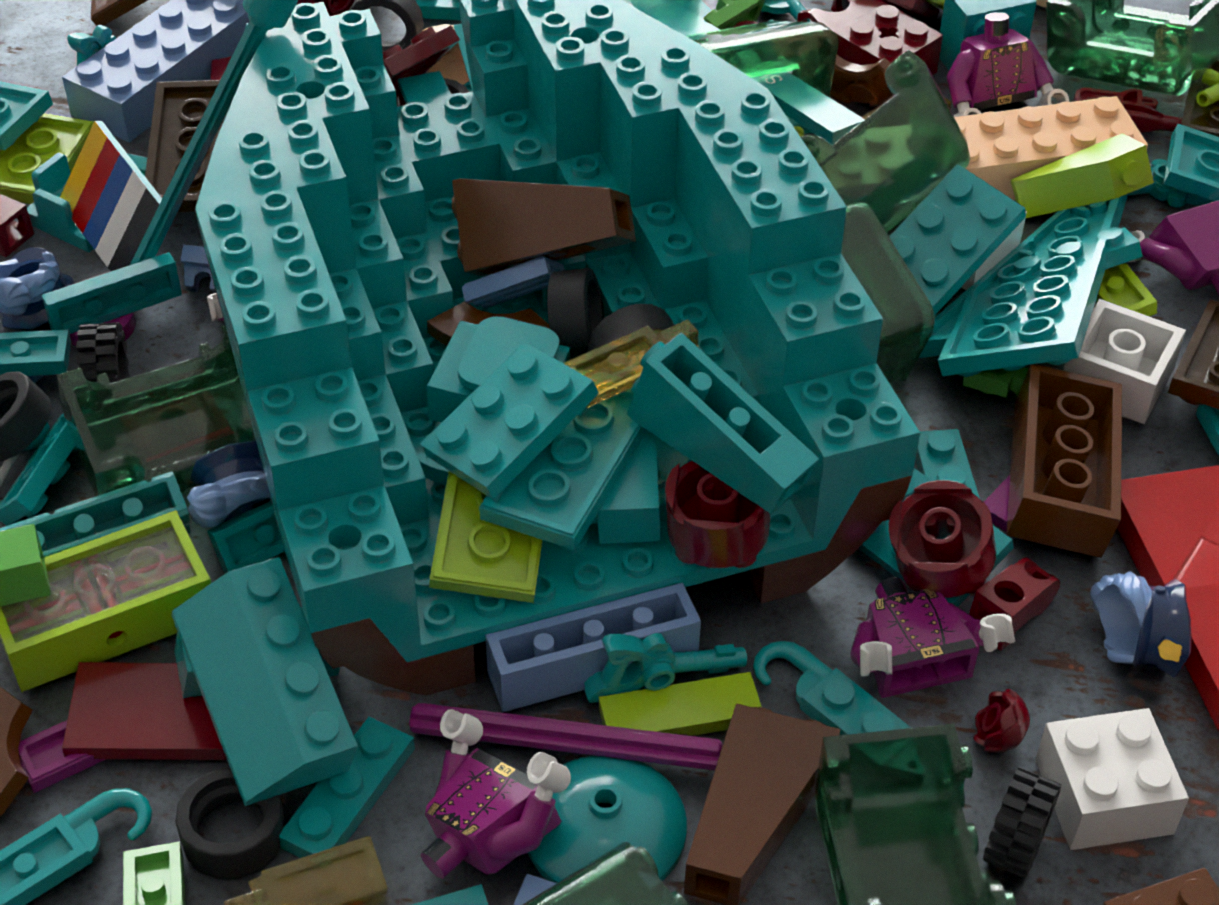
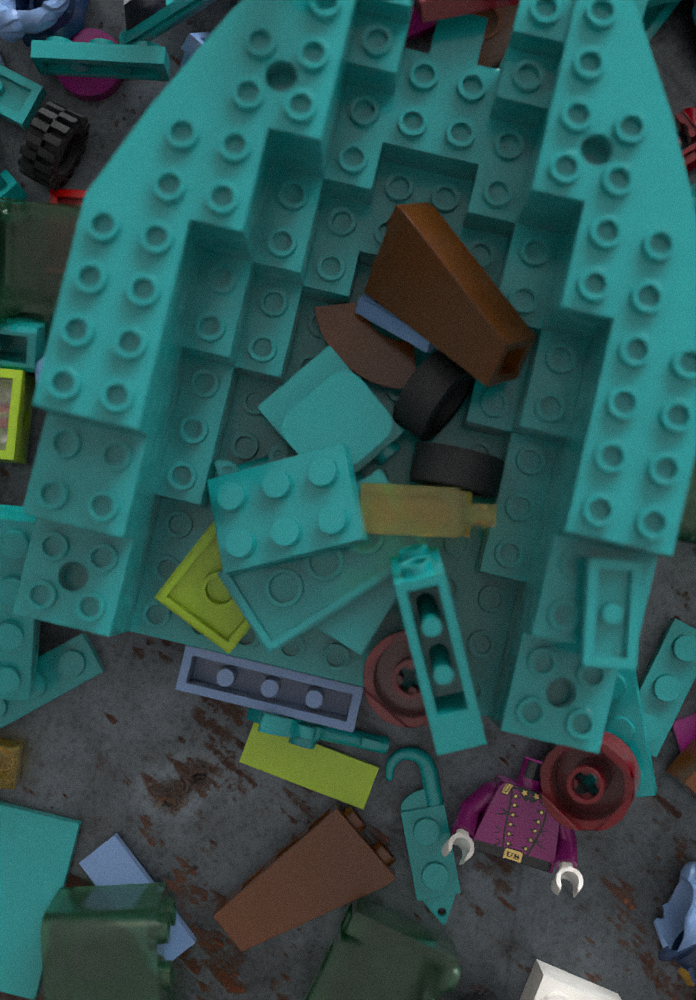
camera: 35 degrees right, 40 degrees up
magenta axle [409,703,723,771] -> none
magenta torso [421,709,571,879] -> none
teal dish [528,755,687,901] -> none
dark red leg [969,557,1061,651] -> none
dark red plate [973,689,1030,753] -> none
none -> teal plate [579,557,644,670]

